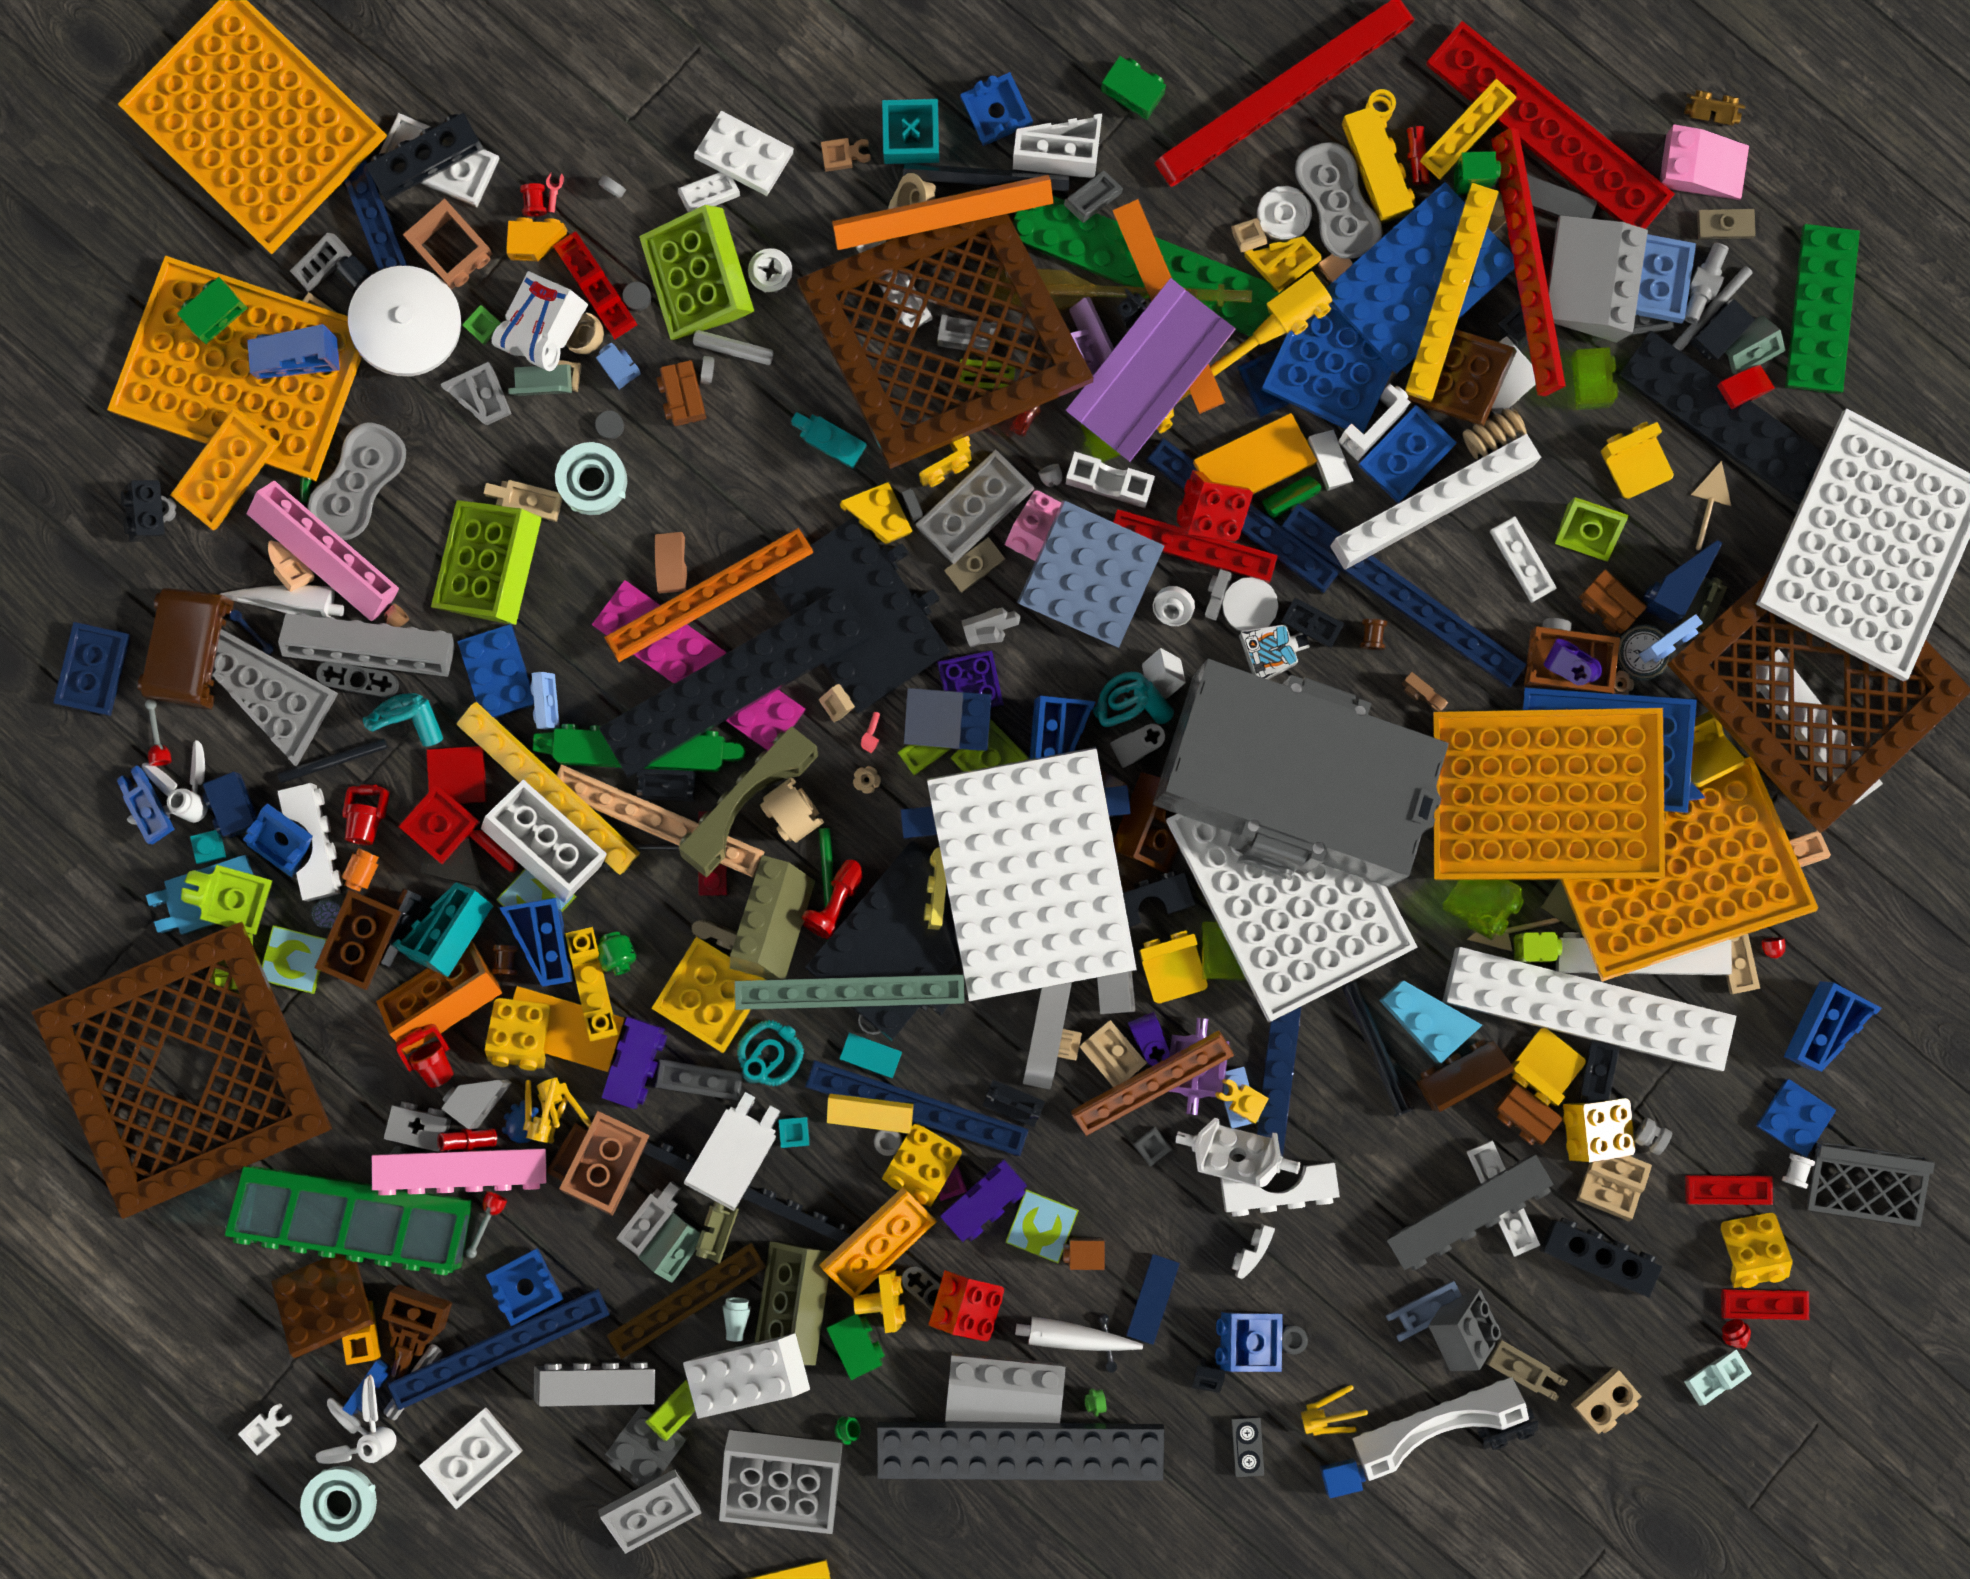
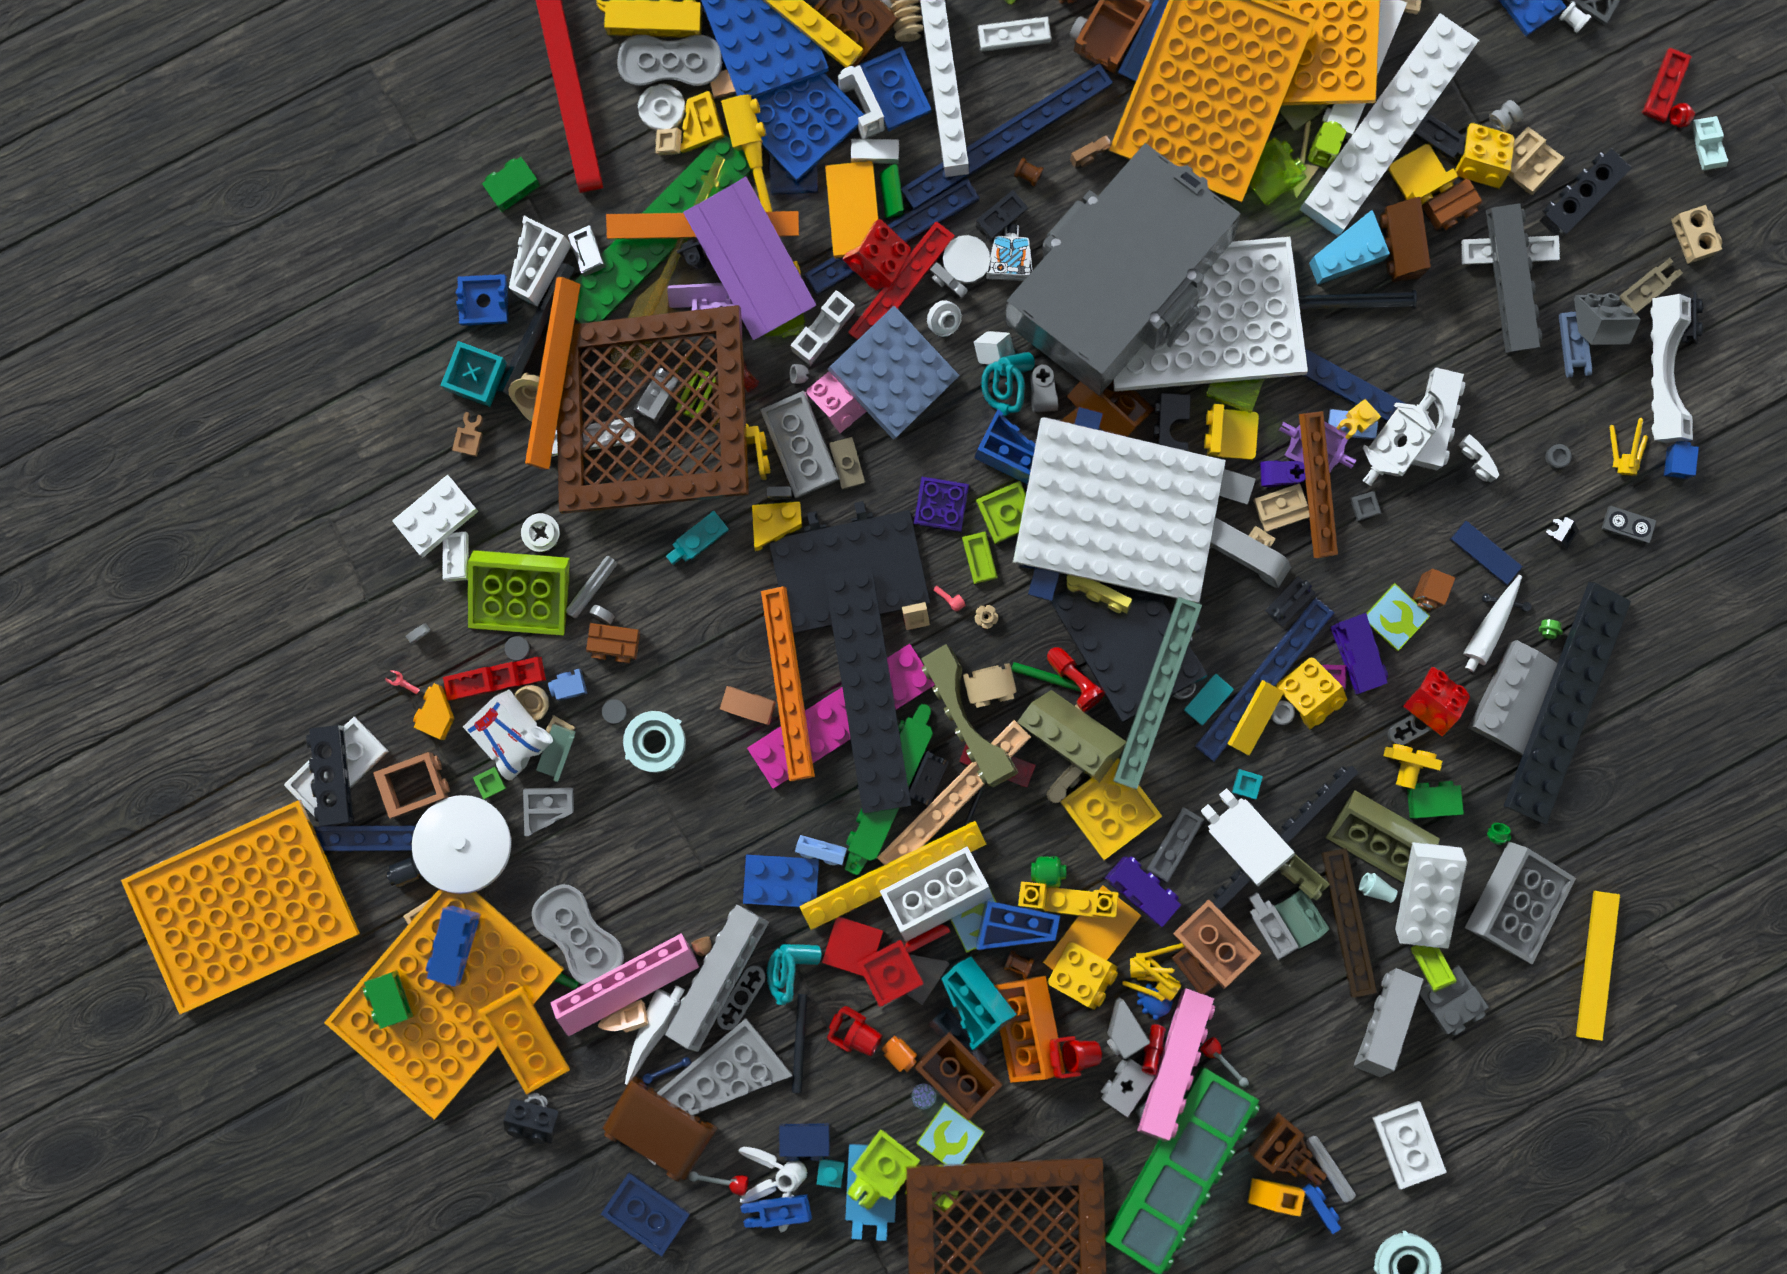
camera: 70 degrees left, 0 degrees up
blue piece [243,804,313,877] -> none
reddish brown plate [271,1253,374,1358] -> none
white arch [278,783,343,902] -> none
light grey slope [290,233,352,292] -> none
white plant [316,1375,396,1464] -> none
dark blue tile [387,1288,610,1411] -> none
lime slope [431,500,542,625] -> none
tan hinge [483,480,563,522] -> none
blue piece [486,1248,563,1326] -> none
red bush [520,183,547,217] -> none
light grey plate [598,1469,701,1554] -> none
teal piece [737,1020,804,1086] -> none
light orange tile [819,1187,937,1299] -> none
dark blue slope [904,688,992,751] -> none
light grey rock [962,607,1020,647] -> none
plate [1215,1312,1283,1372] -> none
dark purple piece [1544,639,1602,685] -> none
red tile [1685,1175,1773,1205] -> none
yellow bracket [1720,1213,1793,1288] -> none

